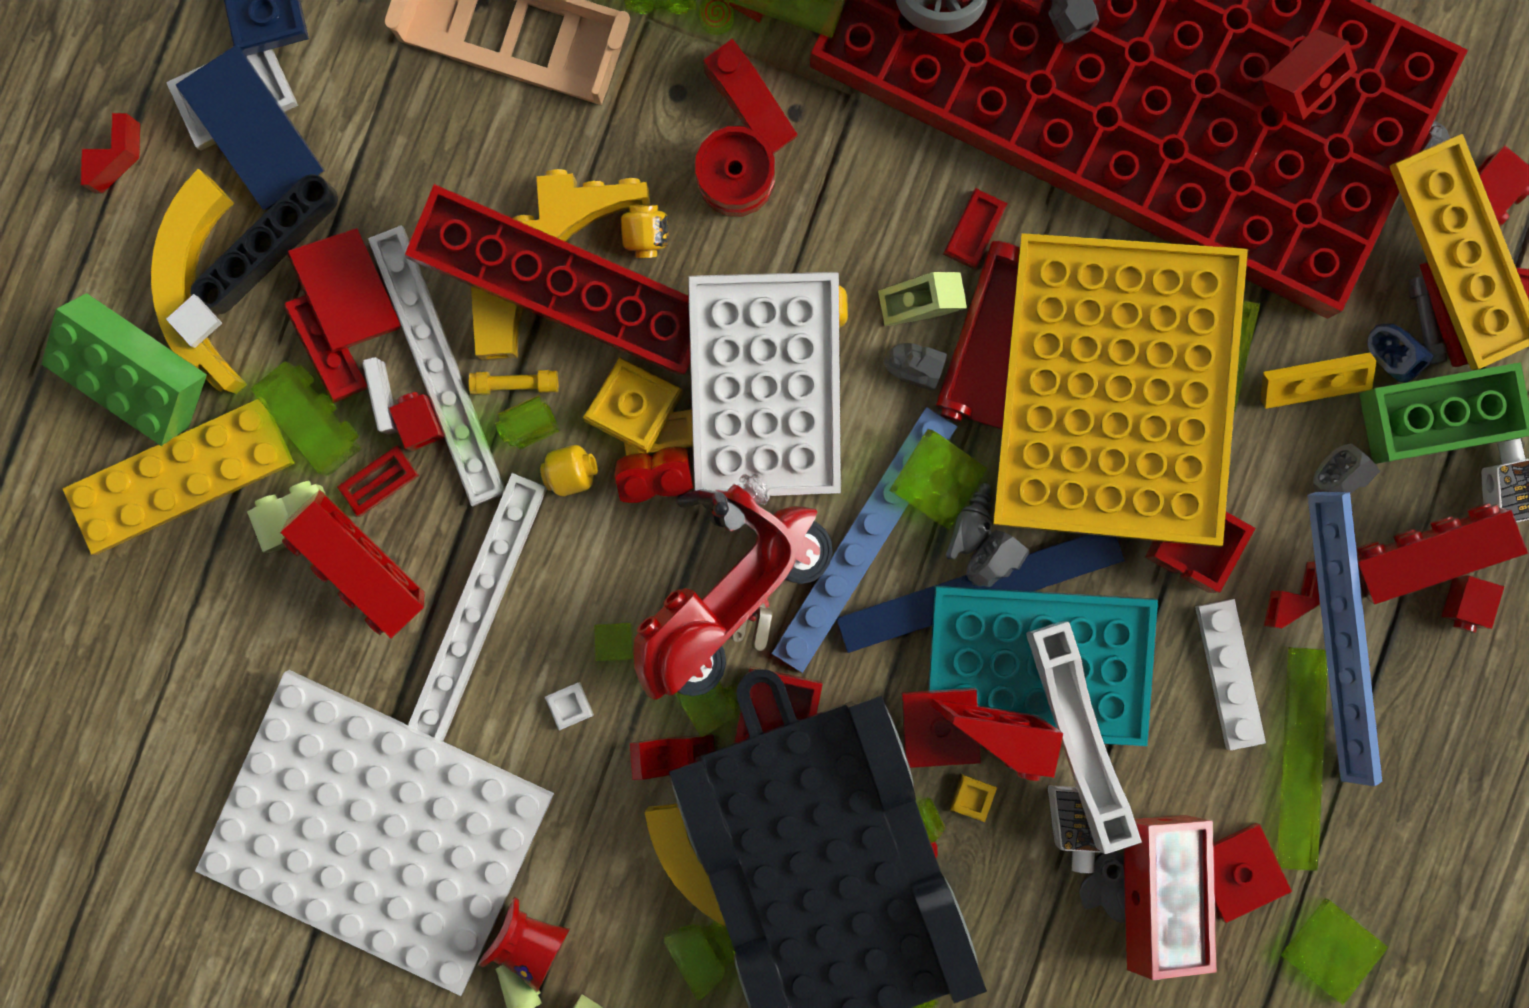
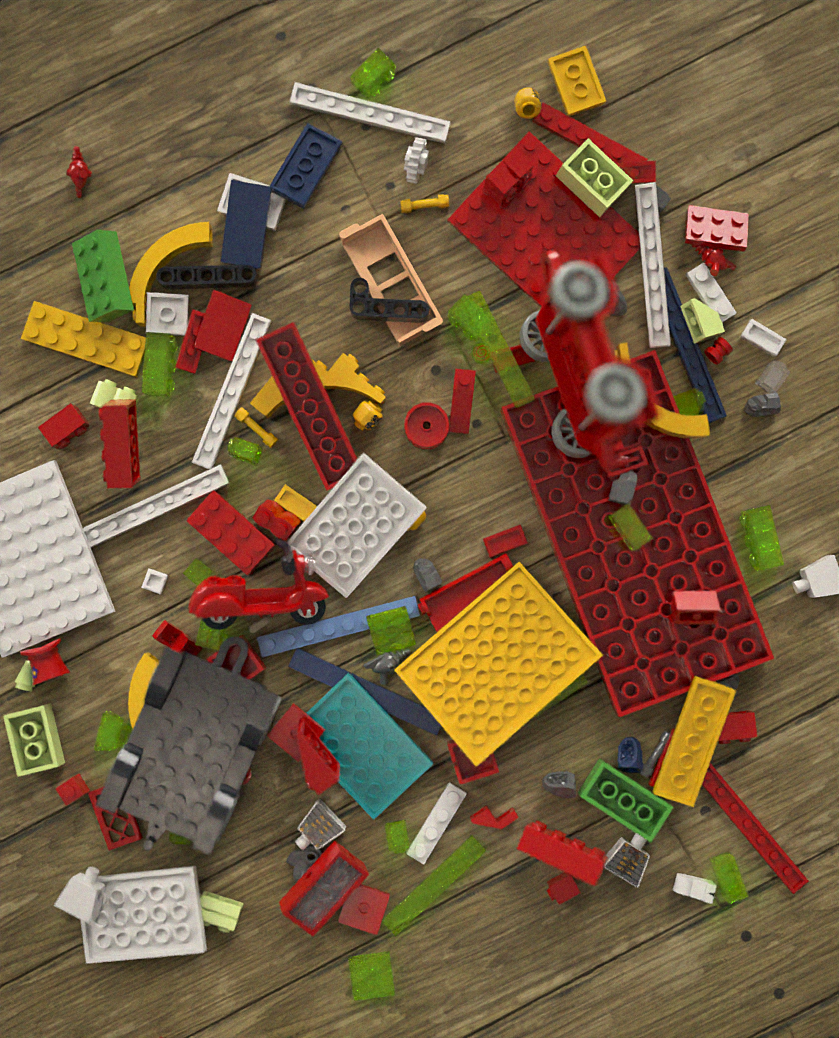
camera: 40 degrees right, 0 degrees up
red slope [81,113,140,193] -> none
white tile [166,294,222,348] -> none
red tile [337,445,419,517] -> none
white tile [363,357,398,435] -> none
red brick [389,392,445,451] -> none
yellow head [540,445,598,497] -> none
yellow tile [583,357,683,454] -> none
yellowish green slope [878,272,967,326] -> none
clear neon green tile [917,796,946,843] -> none
yellow tile [949,774,997,822] -> none
dark grey rock [966,530,1029,587] -> none
white arch [1026,622,1142,854] -> none
yellow plate [1260,352,1376,409] -> none
medium blue plate [1308,492,1382,786] -> none
none -> red brick [38,403,90,449]
none -> white plate [146,292,189,336]
none -> red brick [186,490,277,576]
none -> black beam [350,277,429,323]
none -> clear neon green brick [385,819,410,854]
none -> clear neon green piece [608,504,653,551]

